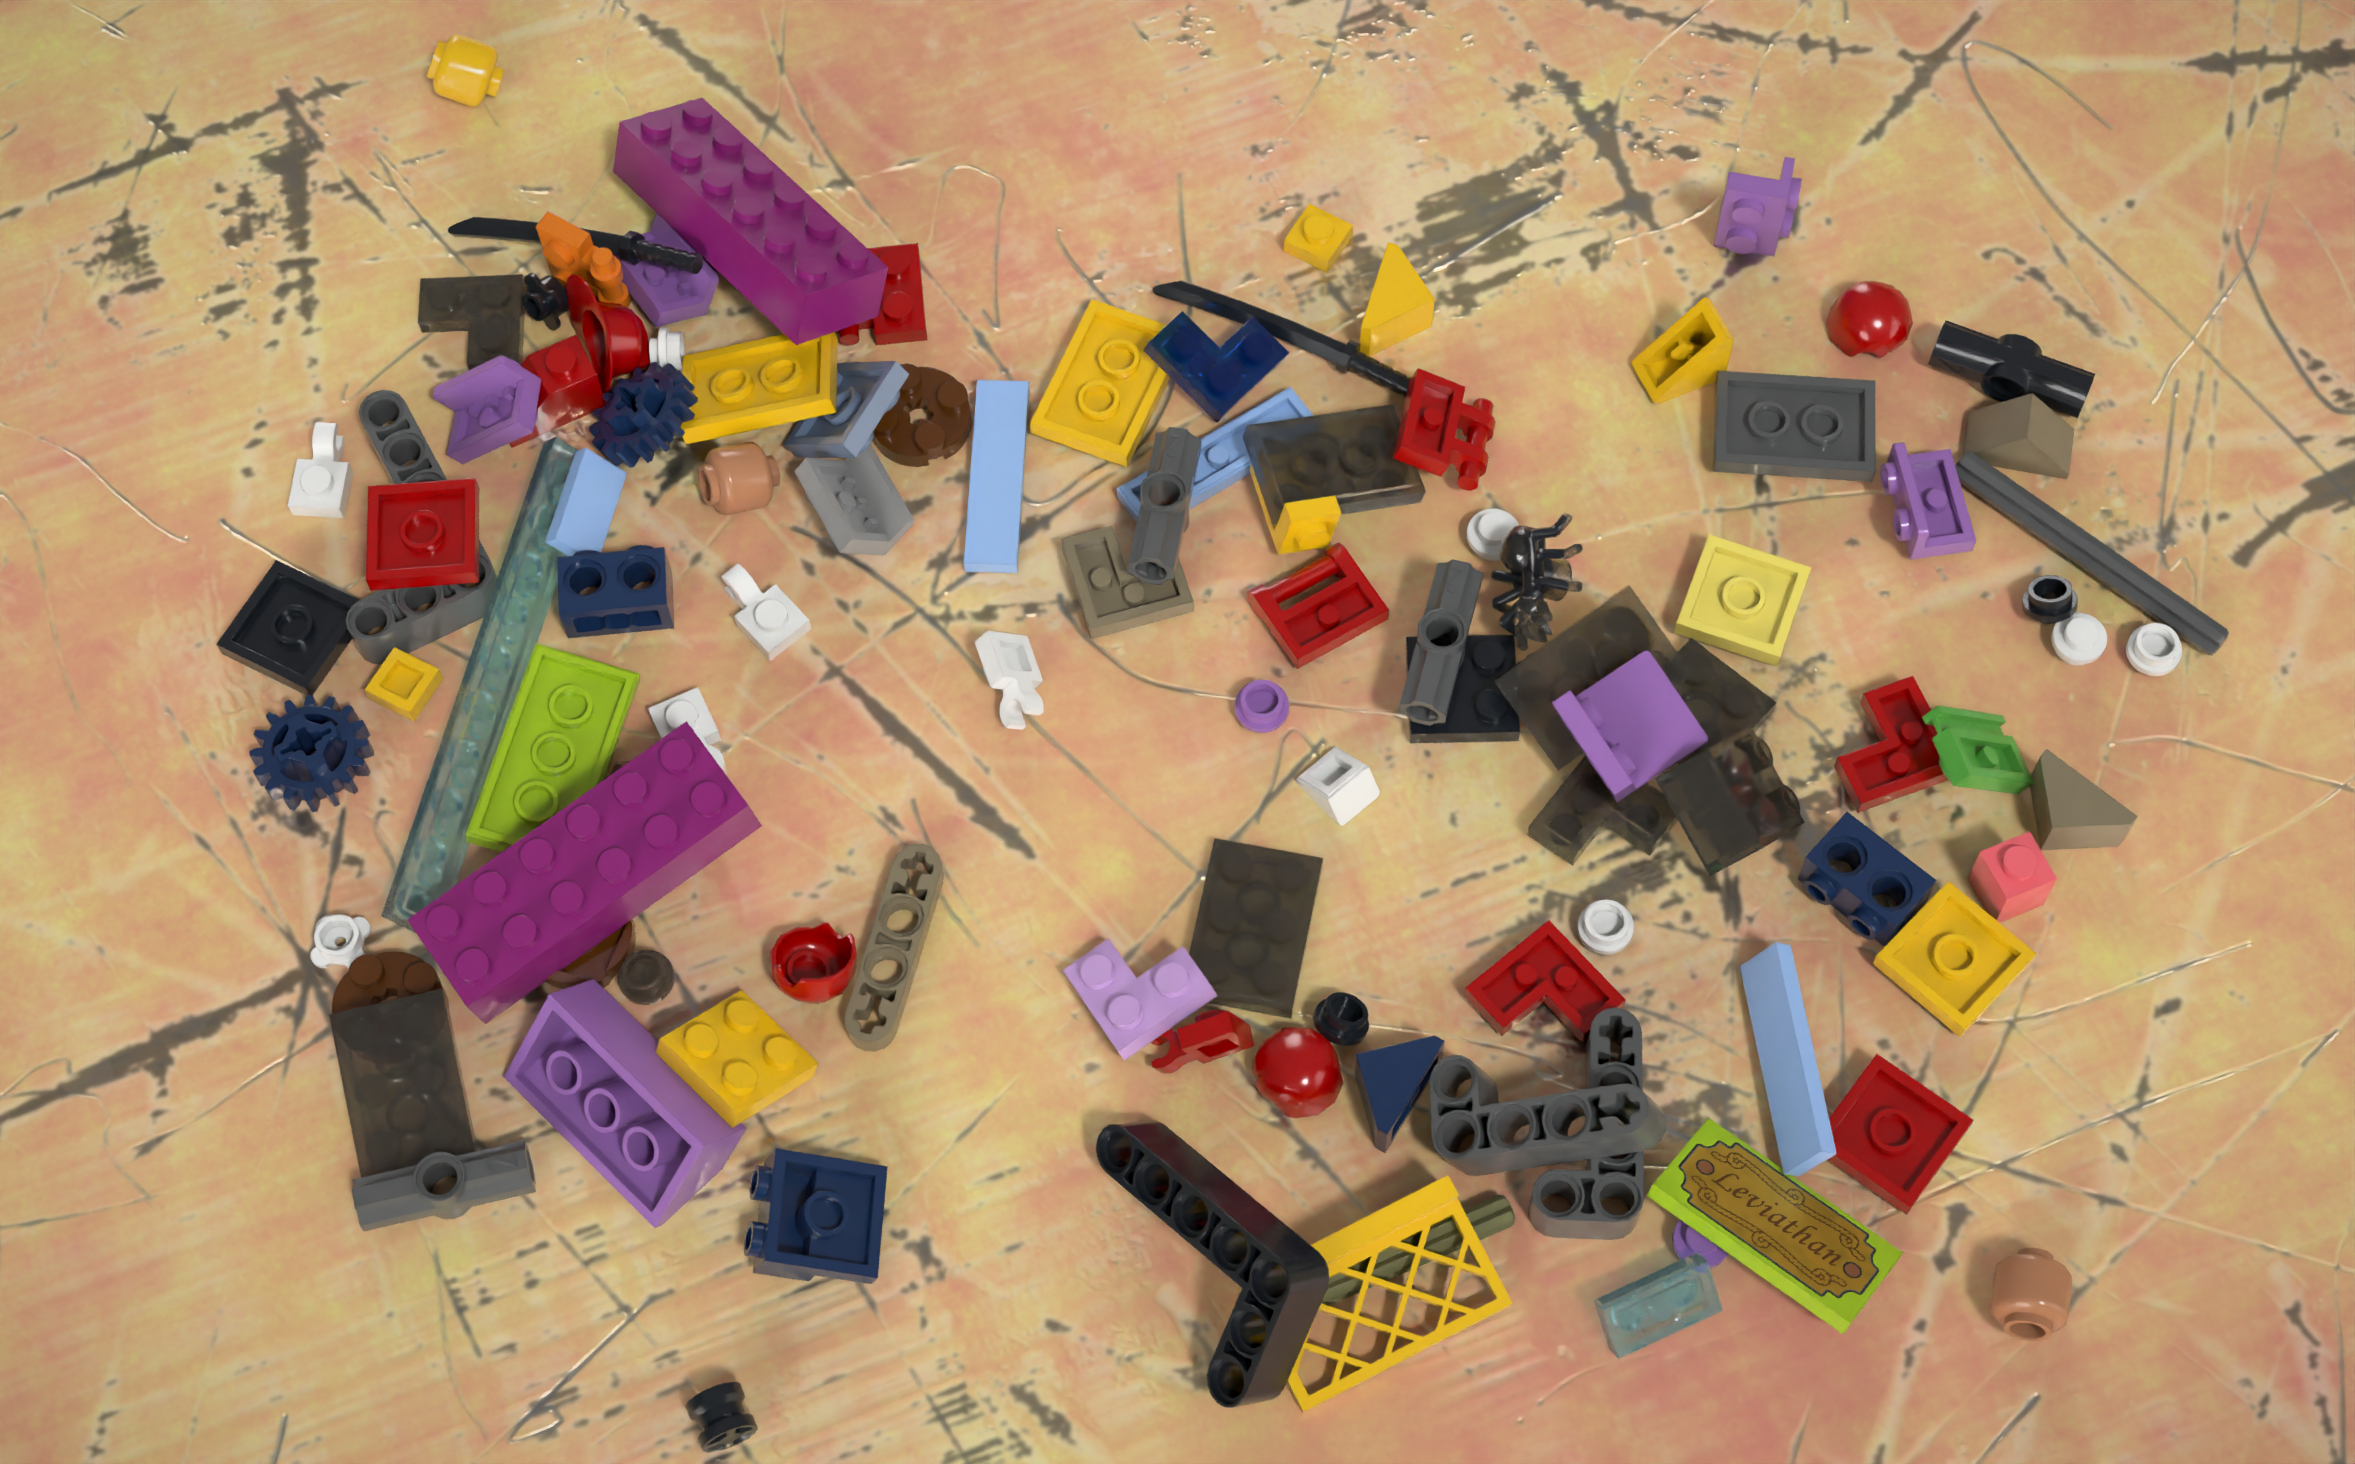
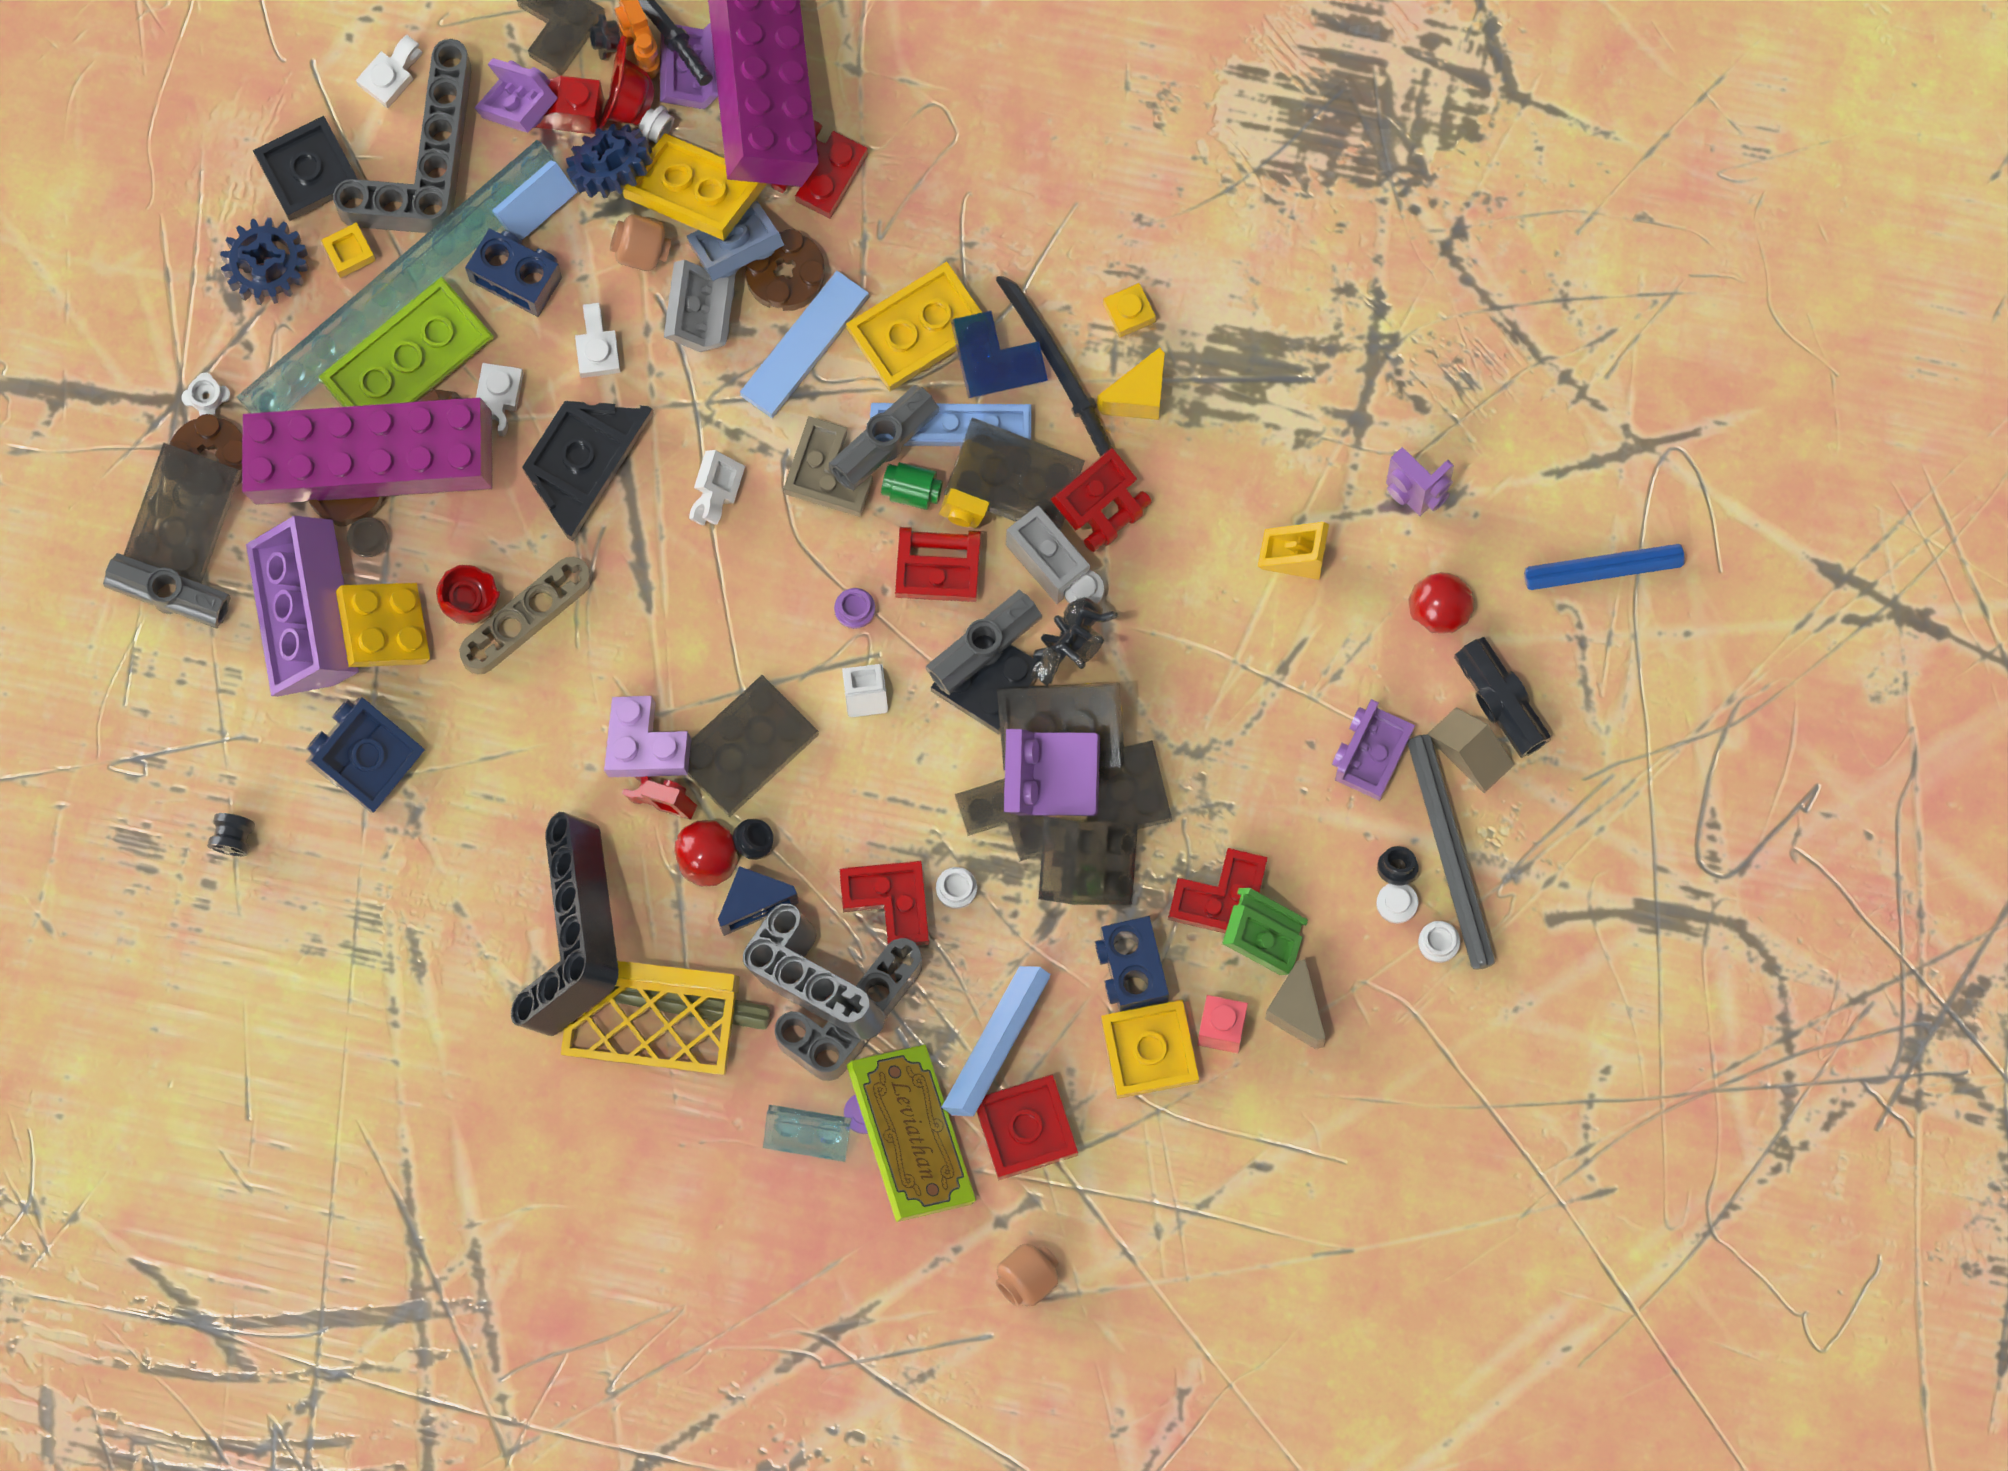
camera: 35 degrees right, 10 degrees up
red plate [366,478,480,591] -> none
light yellow plate [1674,534,1812,667] -> none
dark grey plate [1713,371,1875,482] -> none
none -> black wing [522,401,654,541]
none -> green brick [881,462,943,510]
none -> light grey panel [1006,506,1090,604]
none -> blue axle [1524,544,1685,590]

